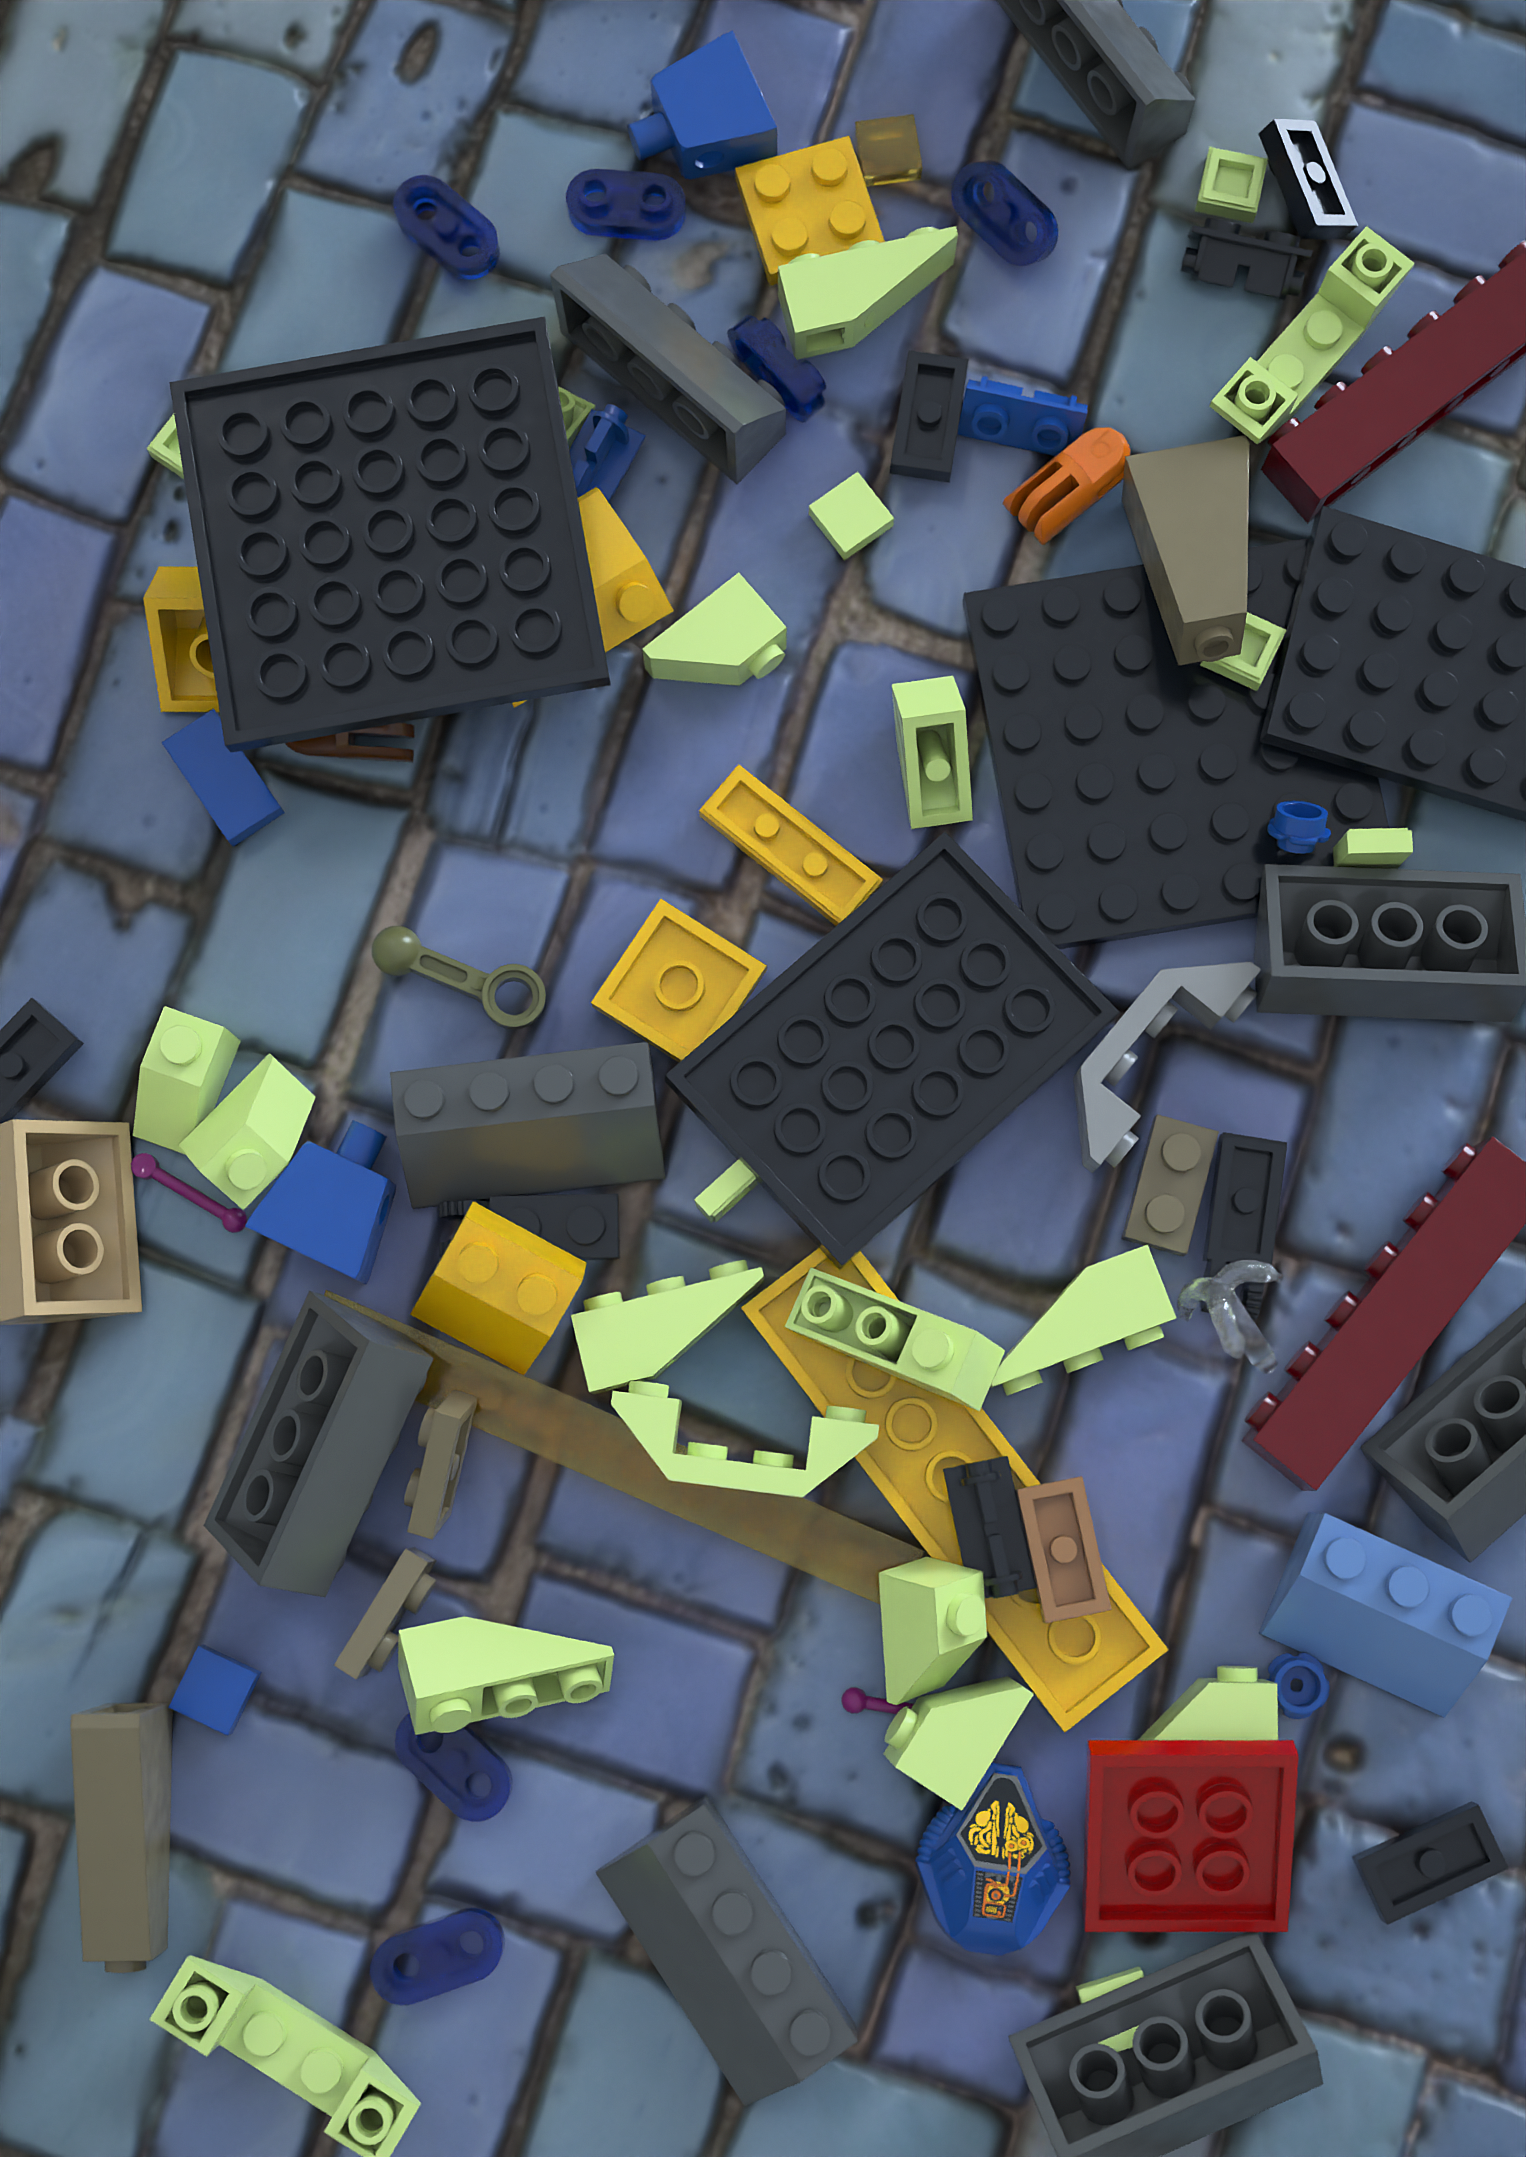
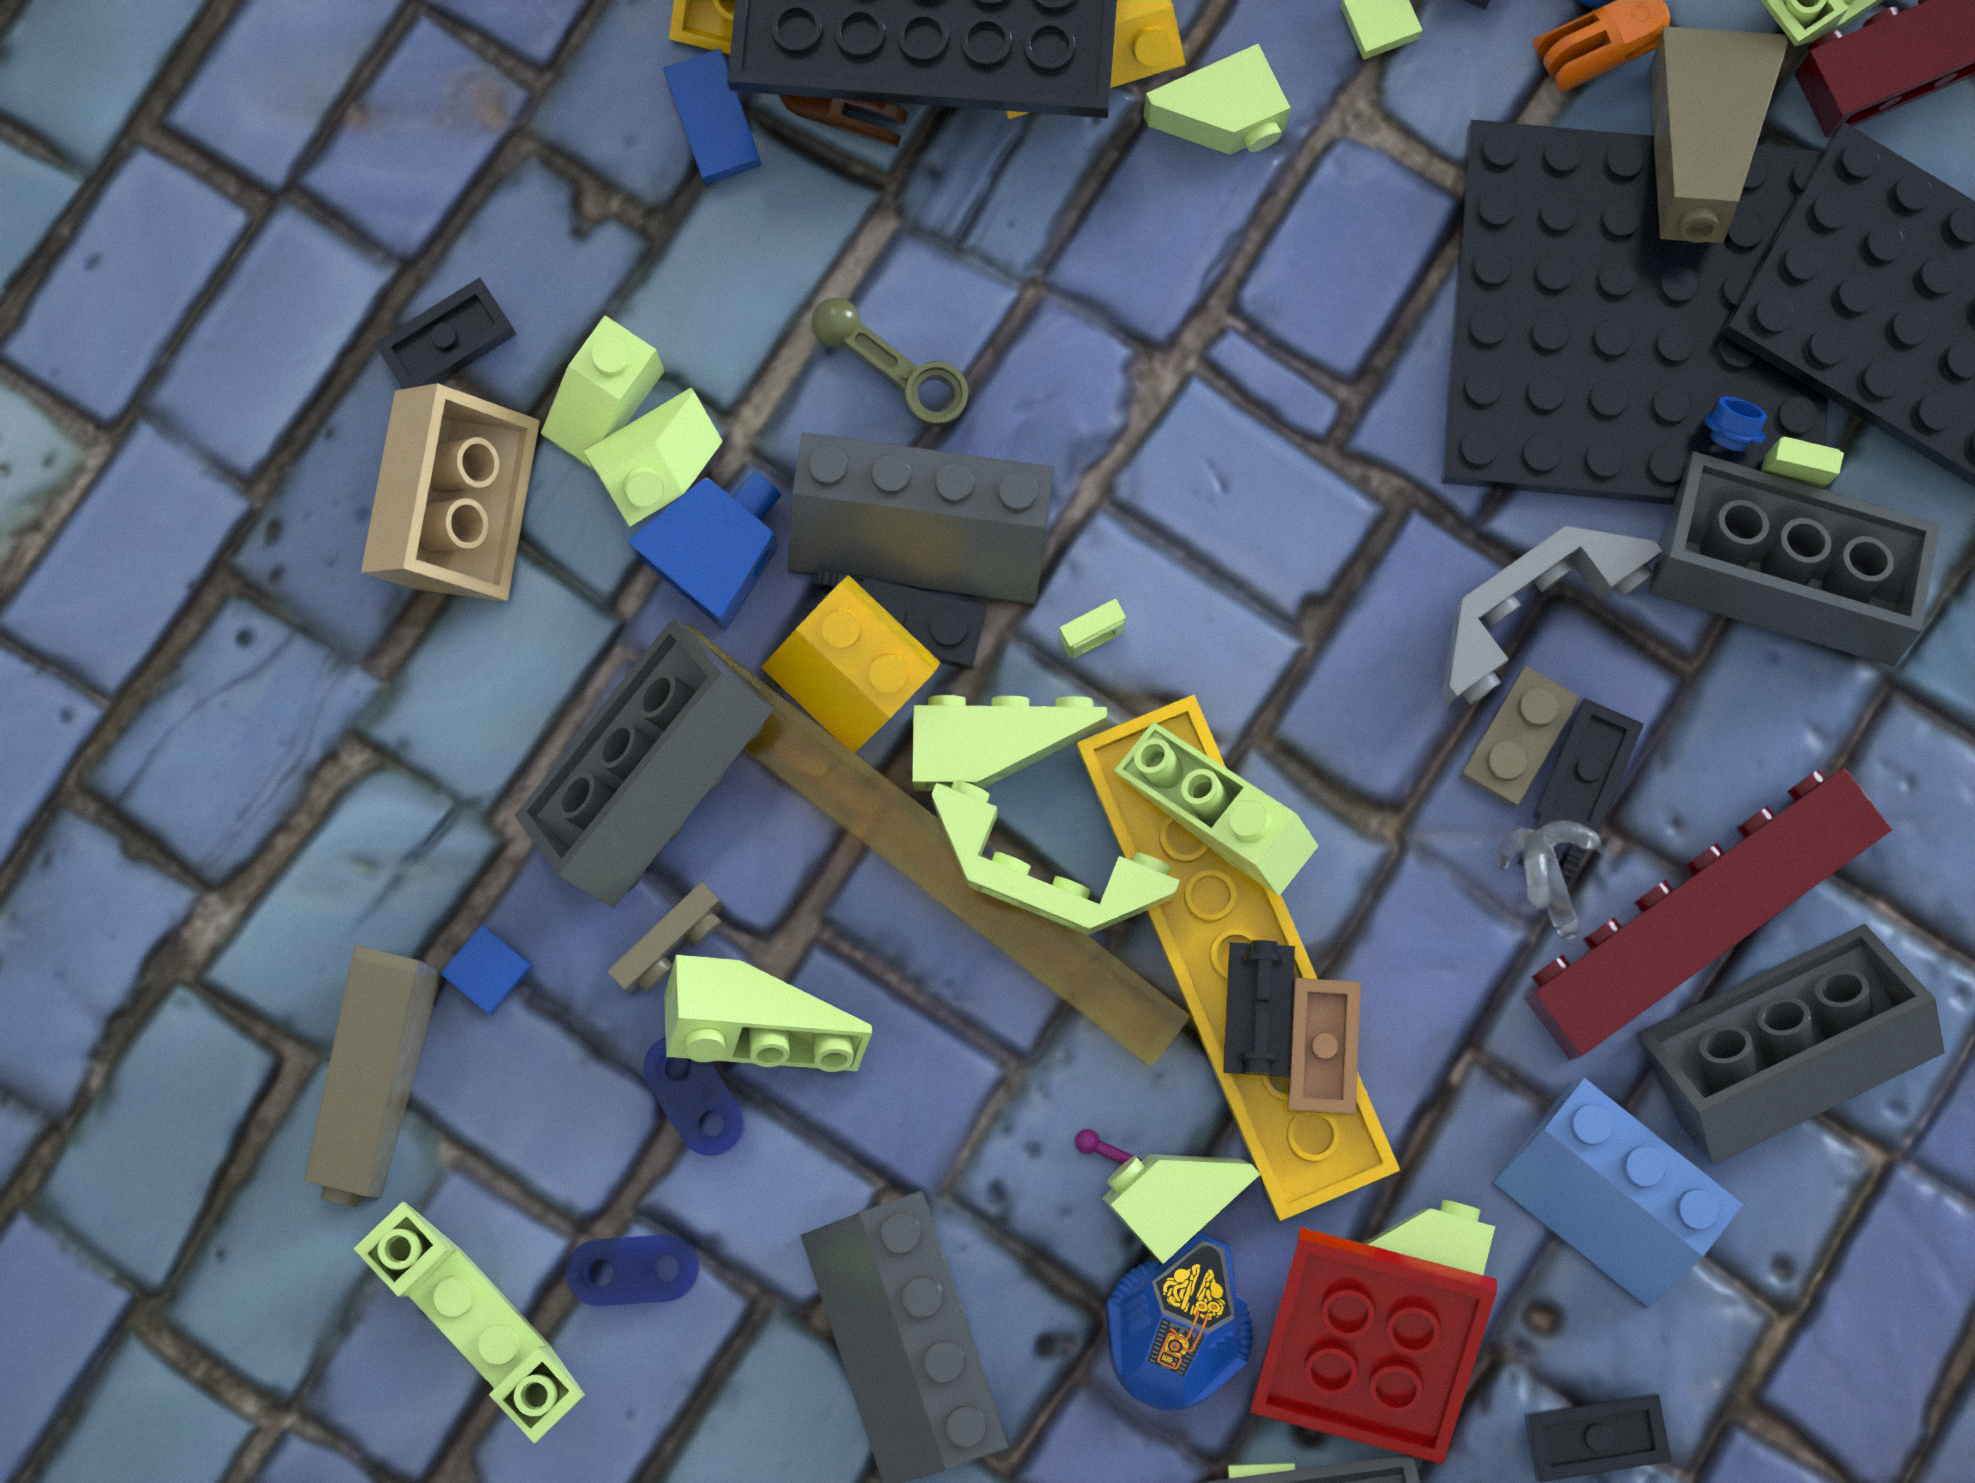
camera: 15 degrees right, 0 degrees up
magenta hinge [131,1153,247,1233] -> none
dark tan plate [404,1389,478,1539] -> none
yellow plate [591,899,767,1062] -> none
black plate [665,832,1120,1270] -> none
yellow tile [699,764,883,926] -> none
yellowish green slope [878,1556,987,1705] -> none
yellowish green slope [891,676,973,829] -> none
yellowish green slope [989,1244,1176,1396] -> none
yellowish green tile [1200,612,1286,691] -> none
blue plate [1266,1653,1330,1719] -> none

